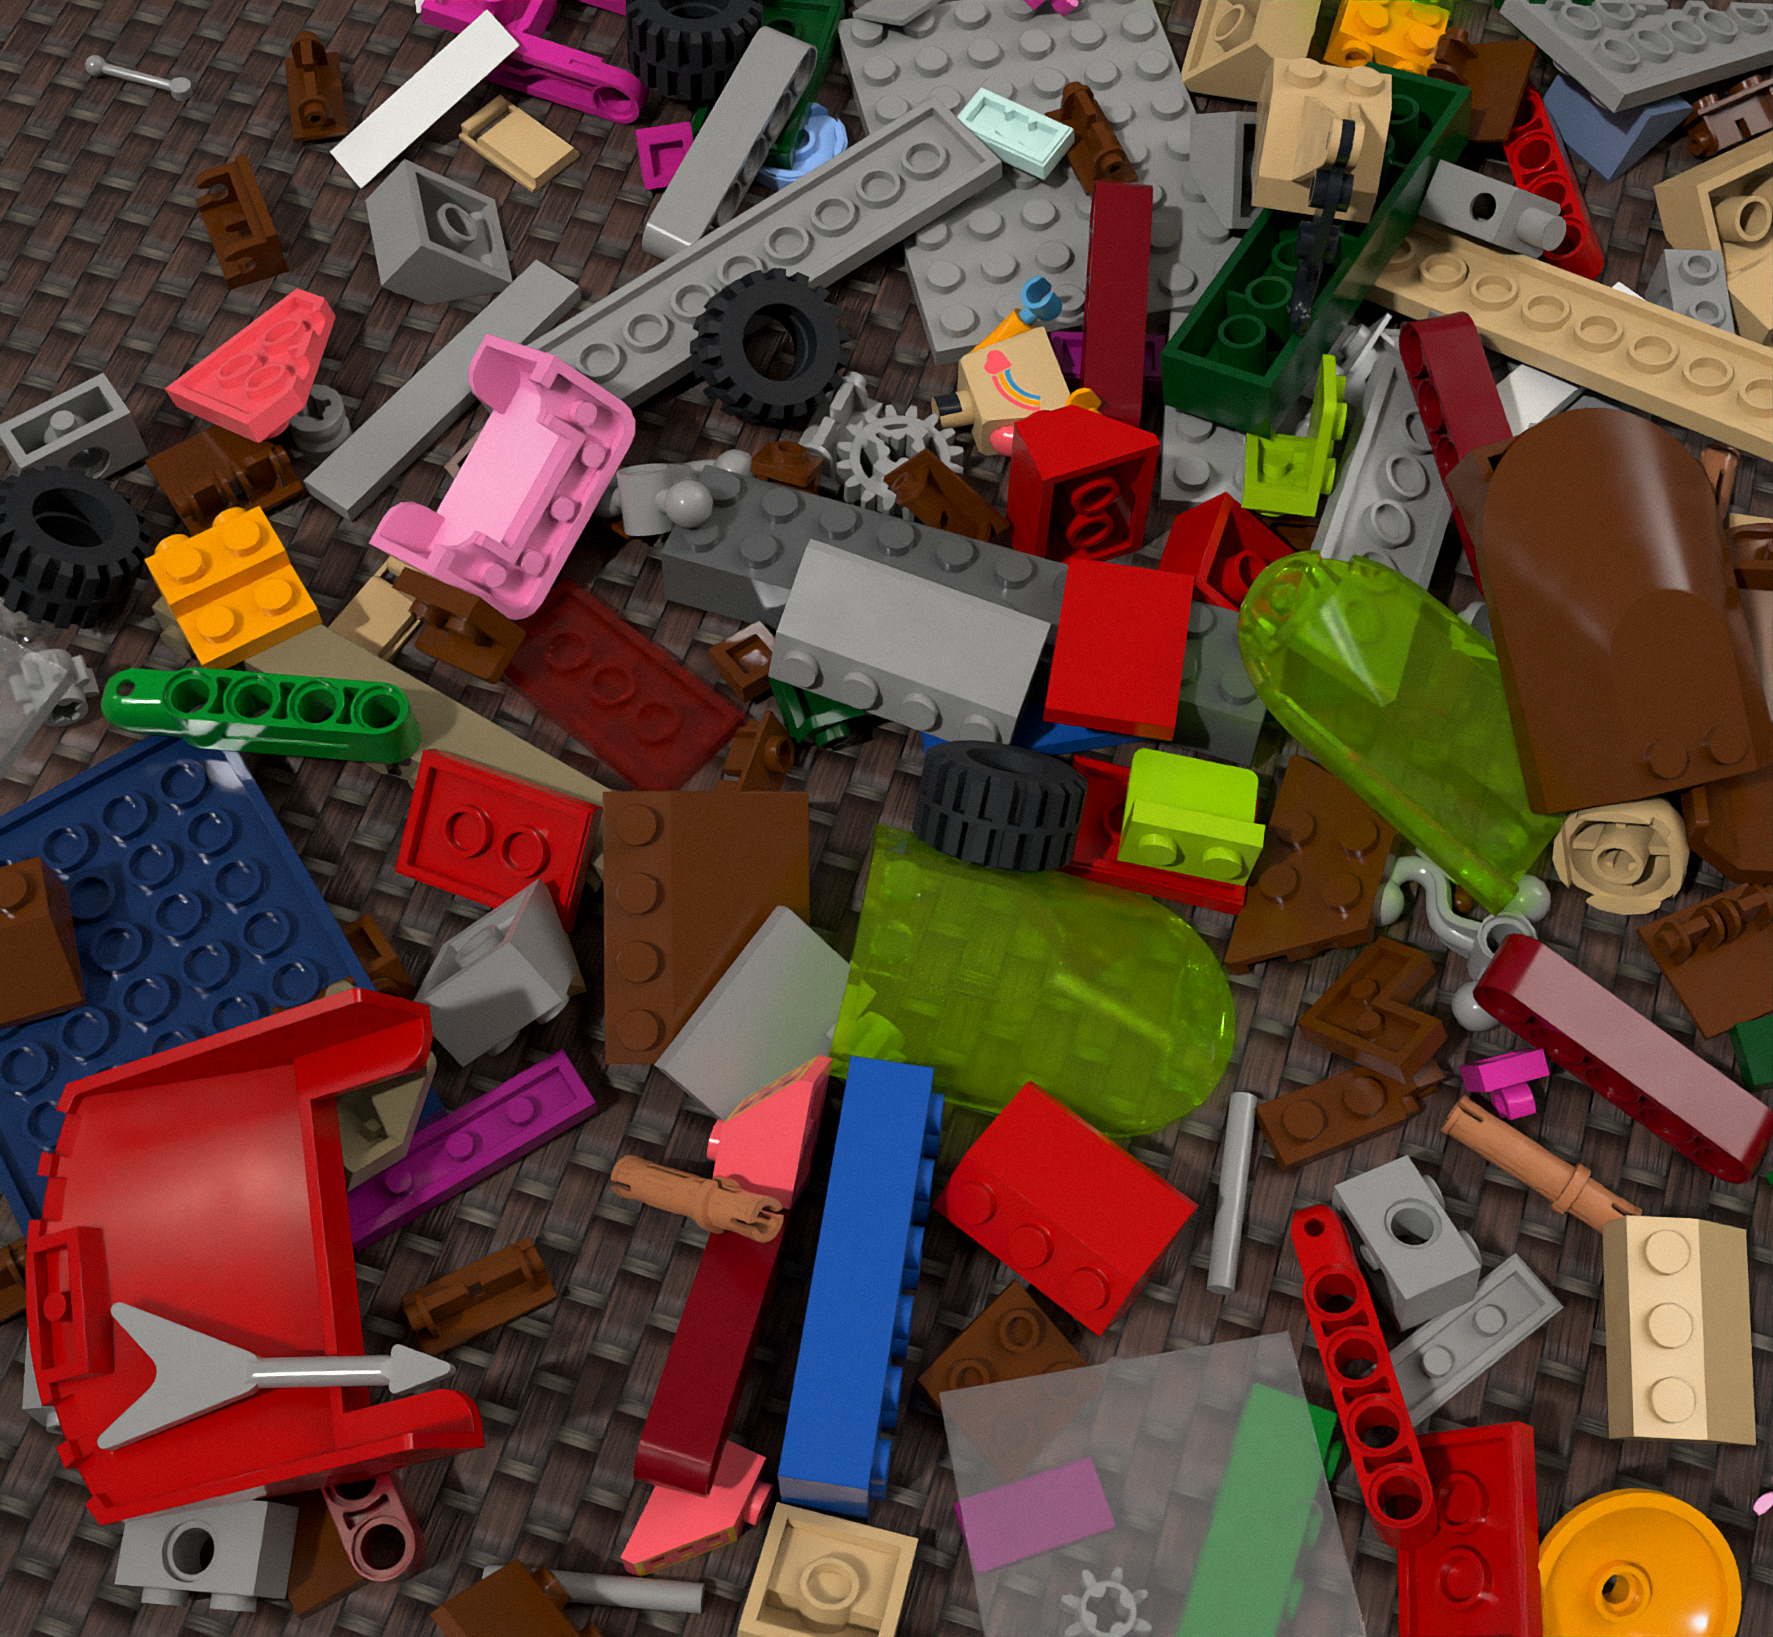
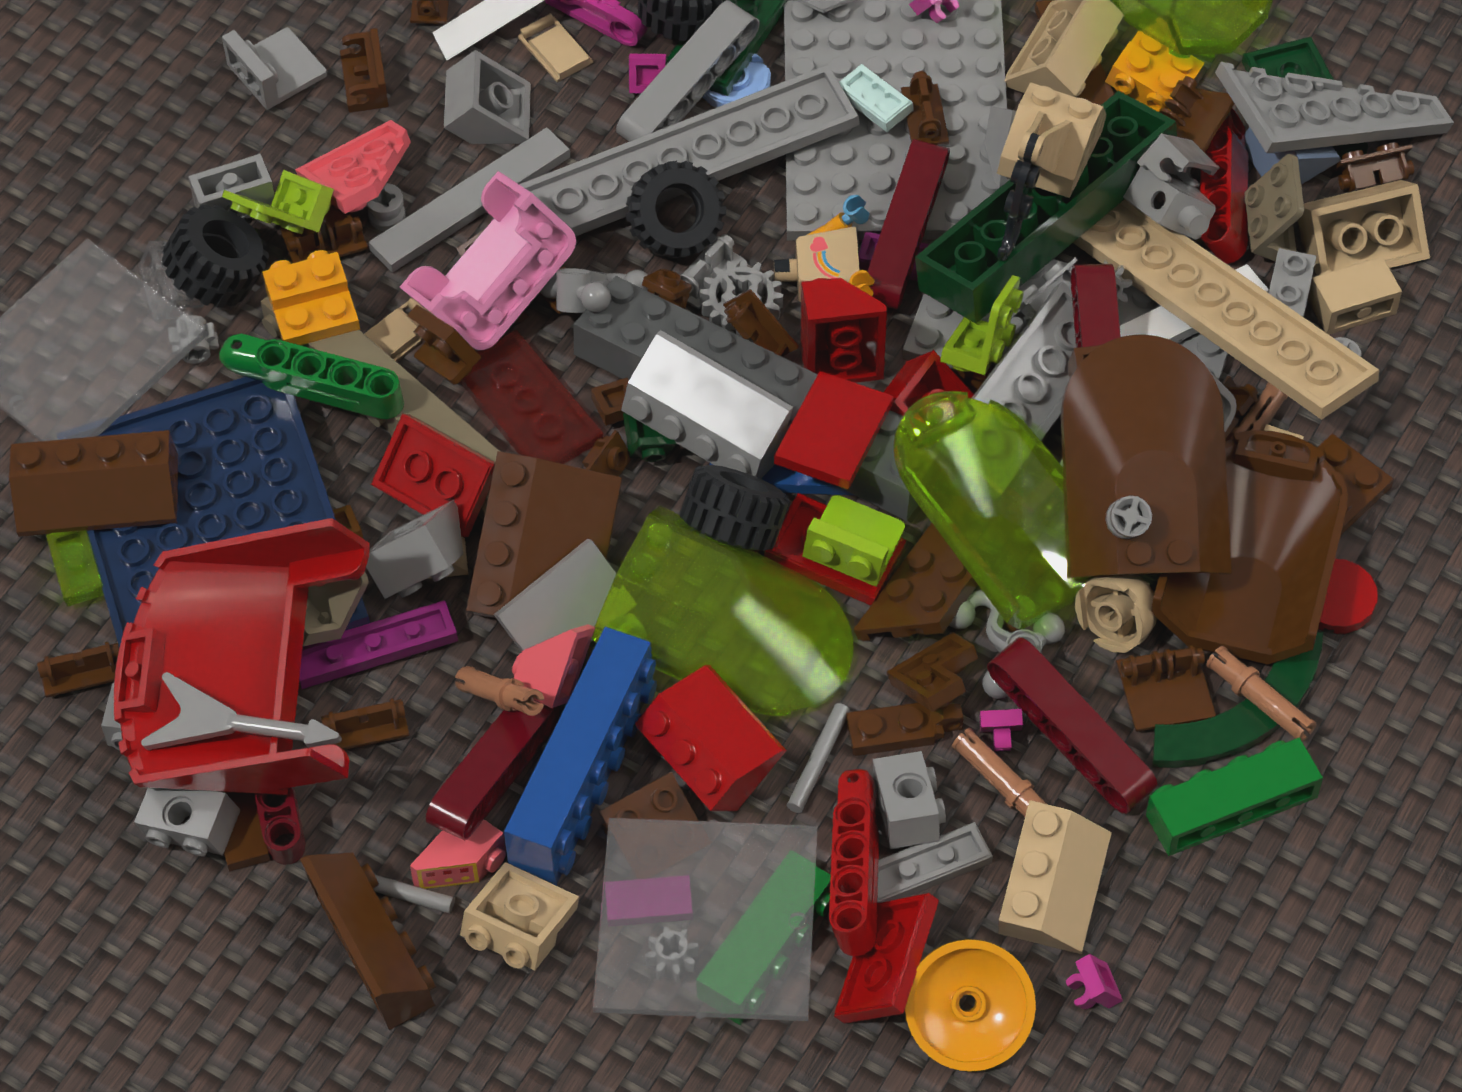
camera: 15 degrees right, 5 degrees down
none -> light grey bracket [222,27,327,110]
none -> lime bracket [222,170,334,234]
none -> light grey wheel [1105,496,1152,539]
none -> light grey hinge [1137,133,1219,187]
none -> dark tan bracket [1244,154,1304,261]

